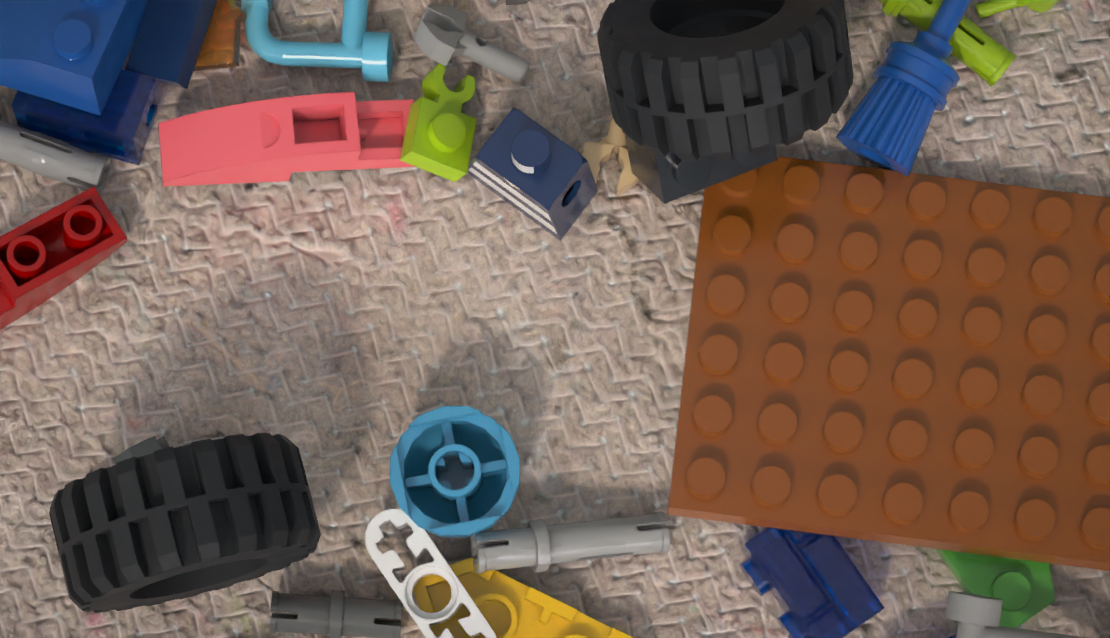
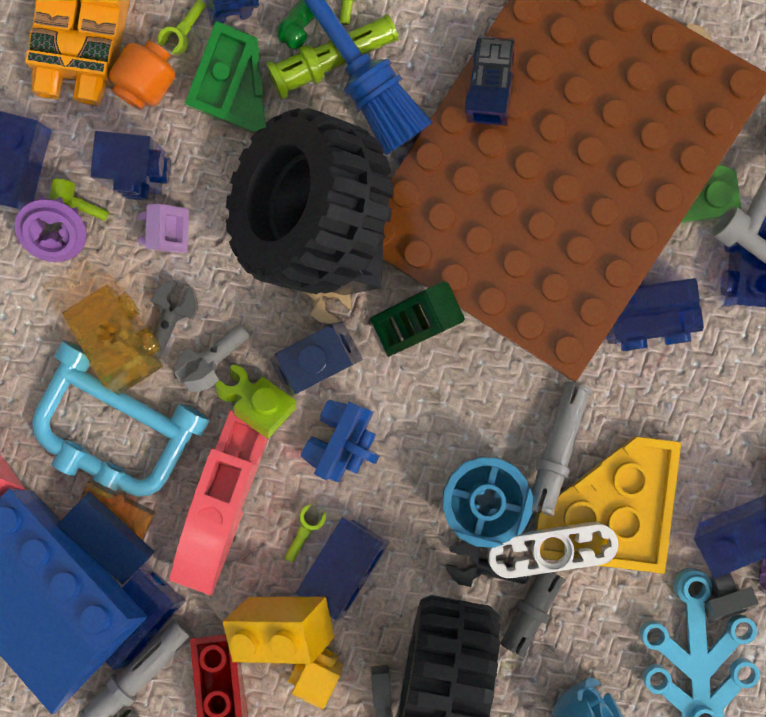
camera: 65 degrees left, 10 degrees up
none -> yellow brick [223,597,335,664]
none -> lime hand [284,504,326,563]
none -> yellow plate [287,648,344,710]
none -> clear blue hinge [296,517,390,620]
none -> blue hips [301,400,380,483]
none -> dark green slope [370,281,465,357]
none -> black bar [445,540,529,587]
none -> leg [465,36,515,126]

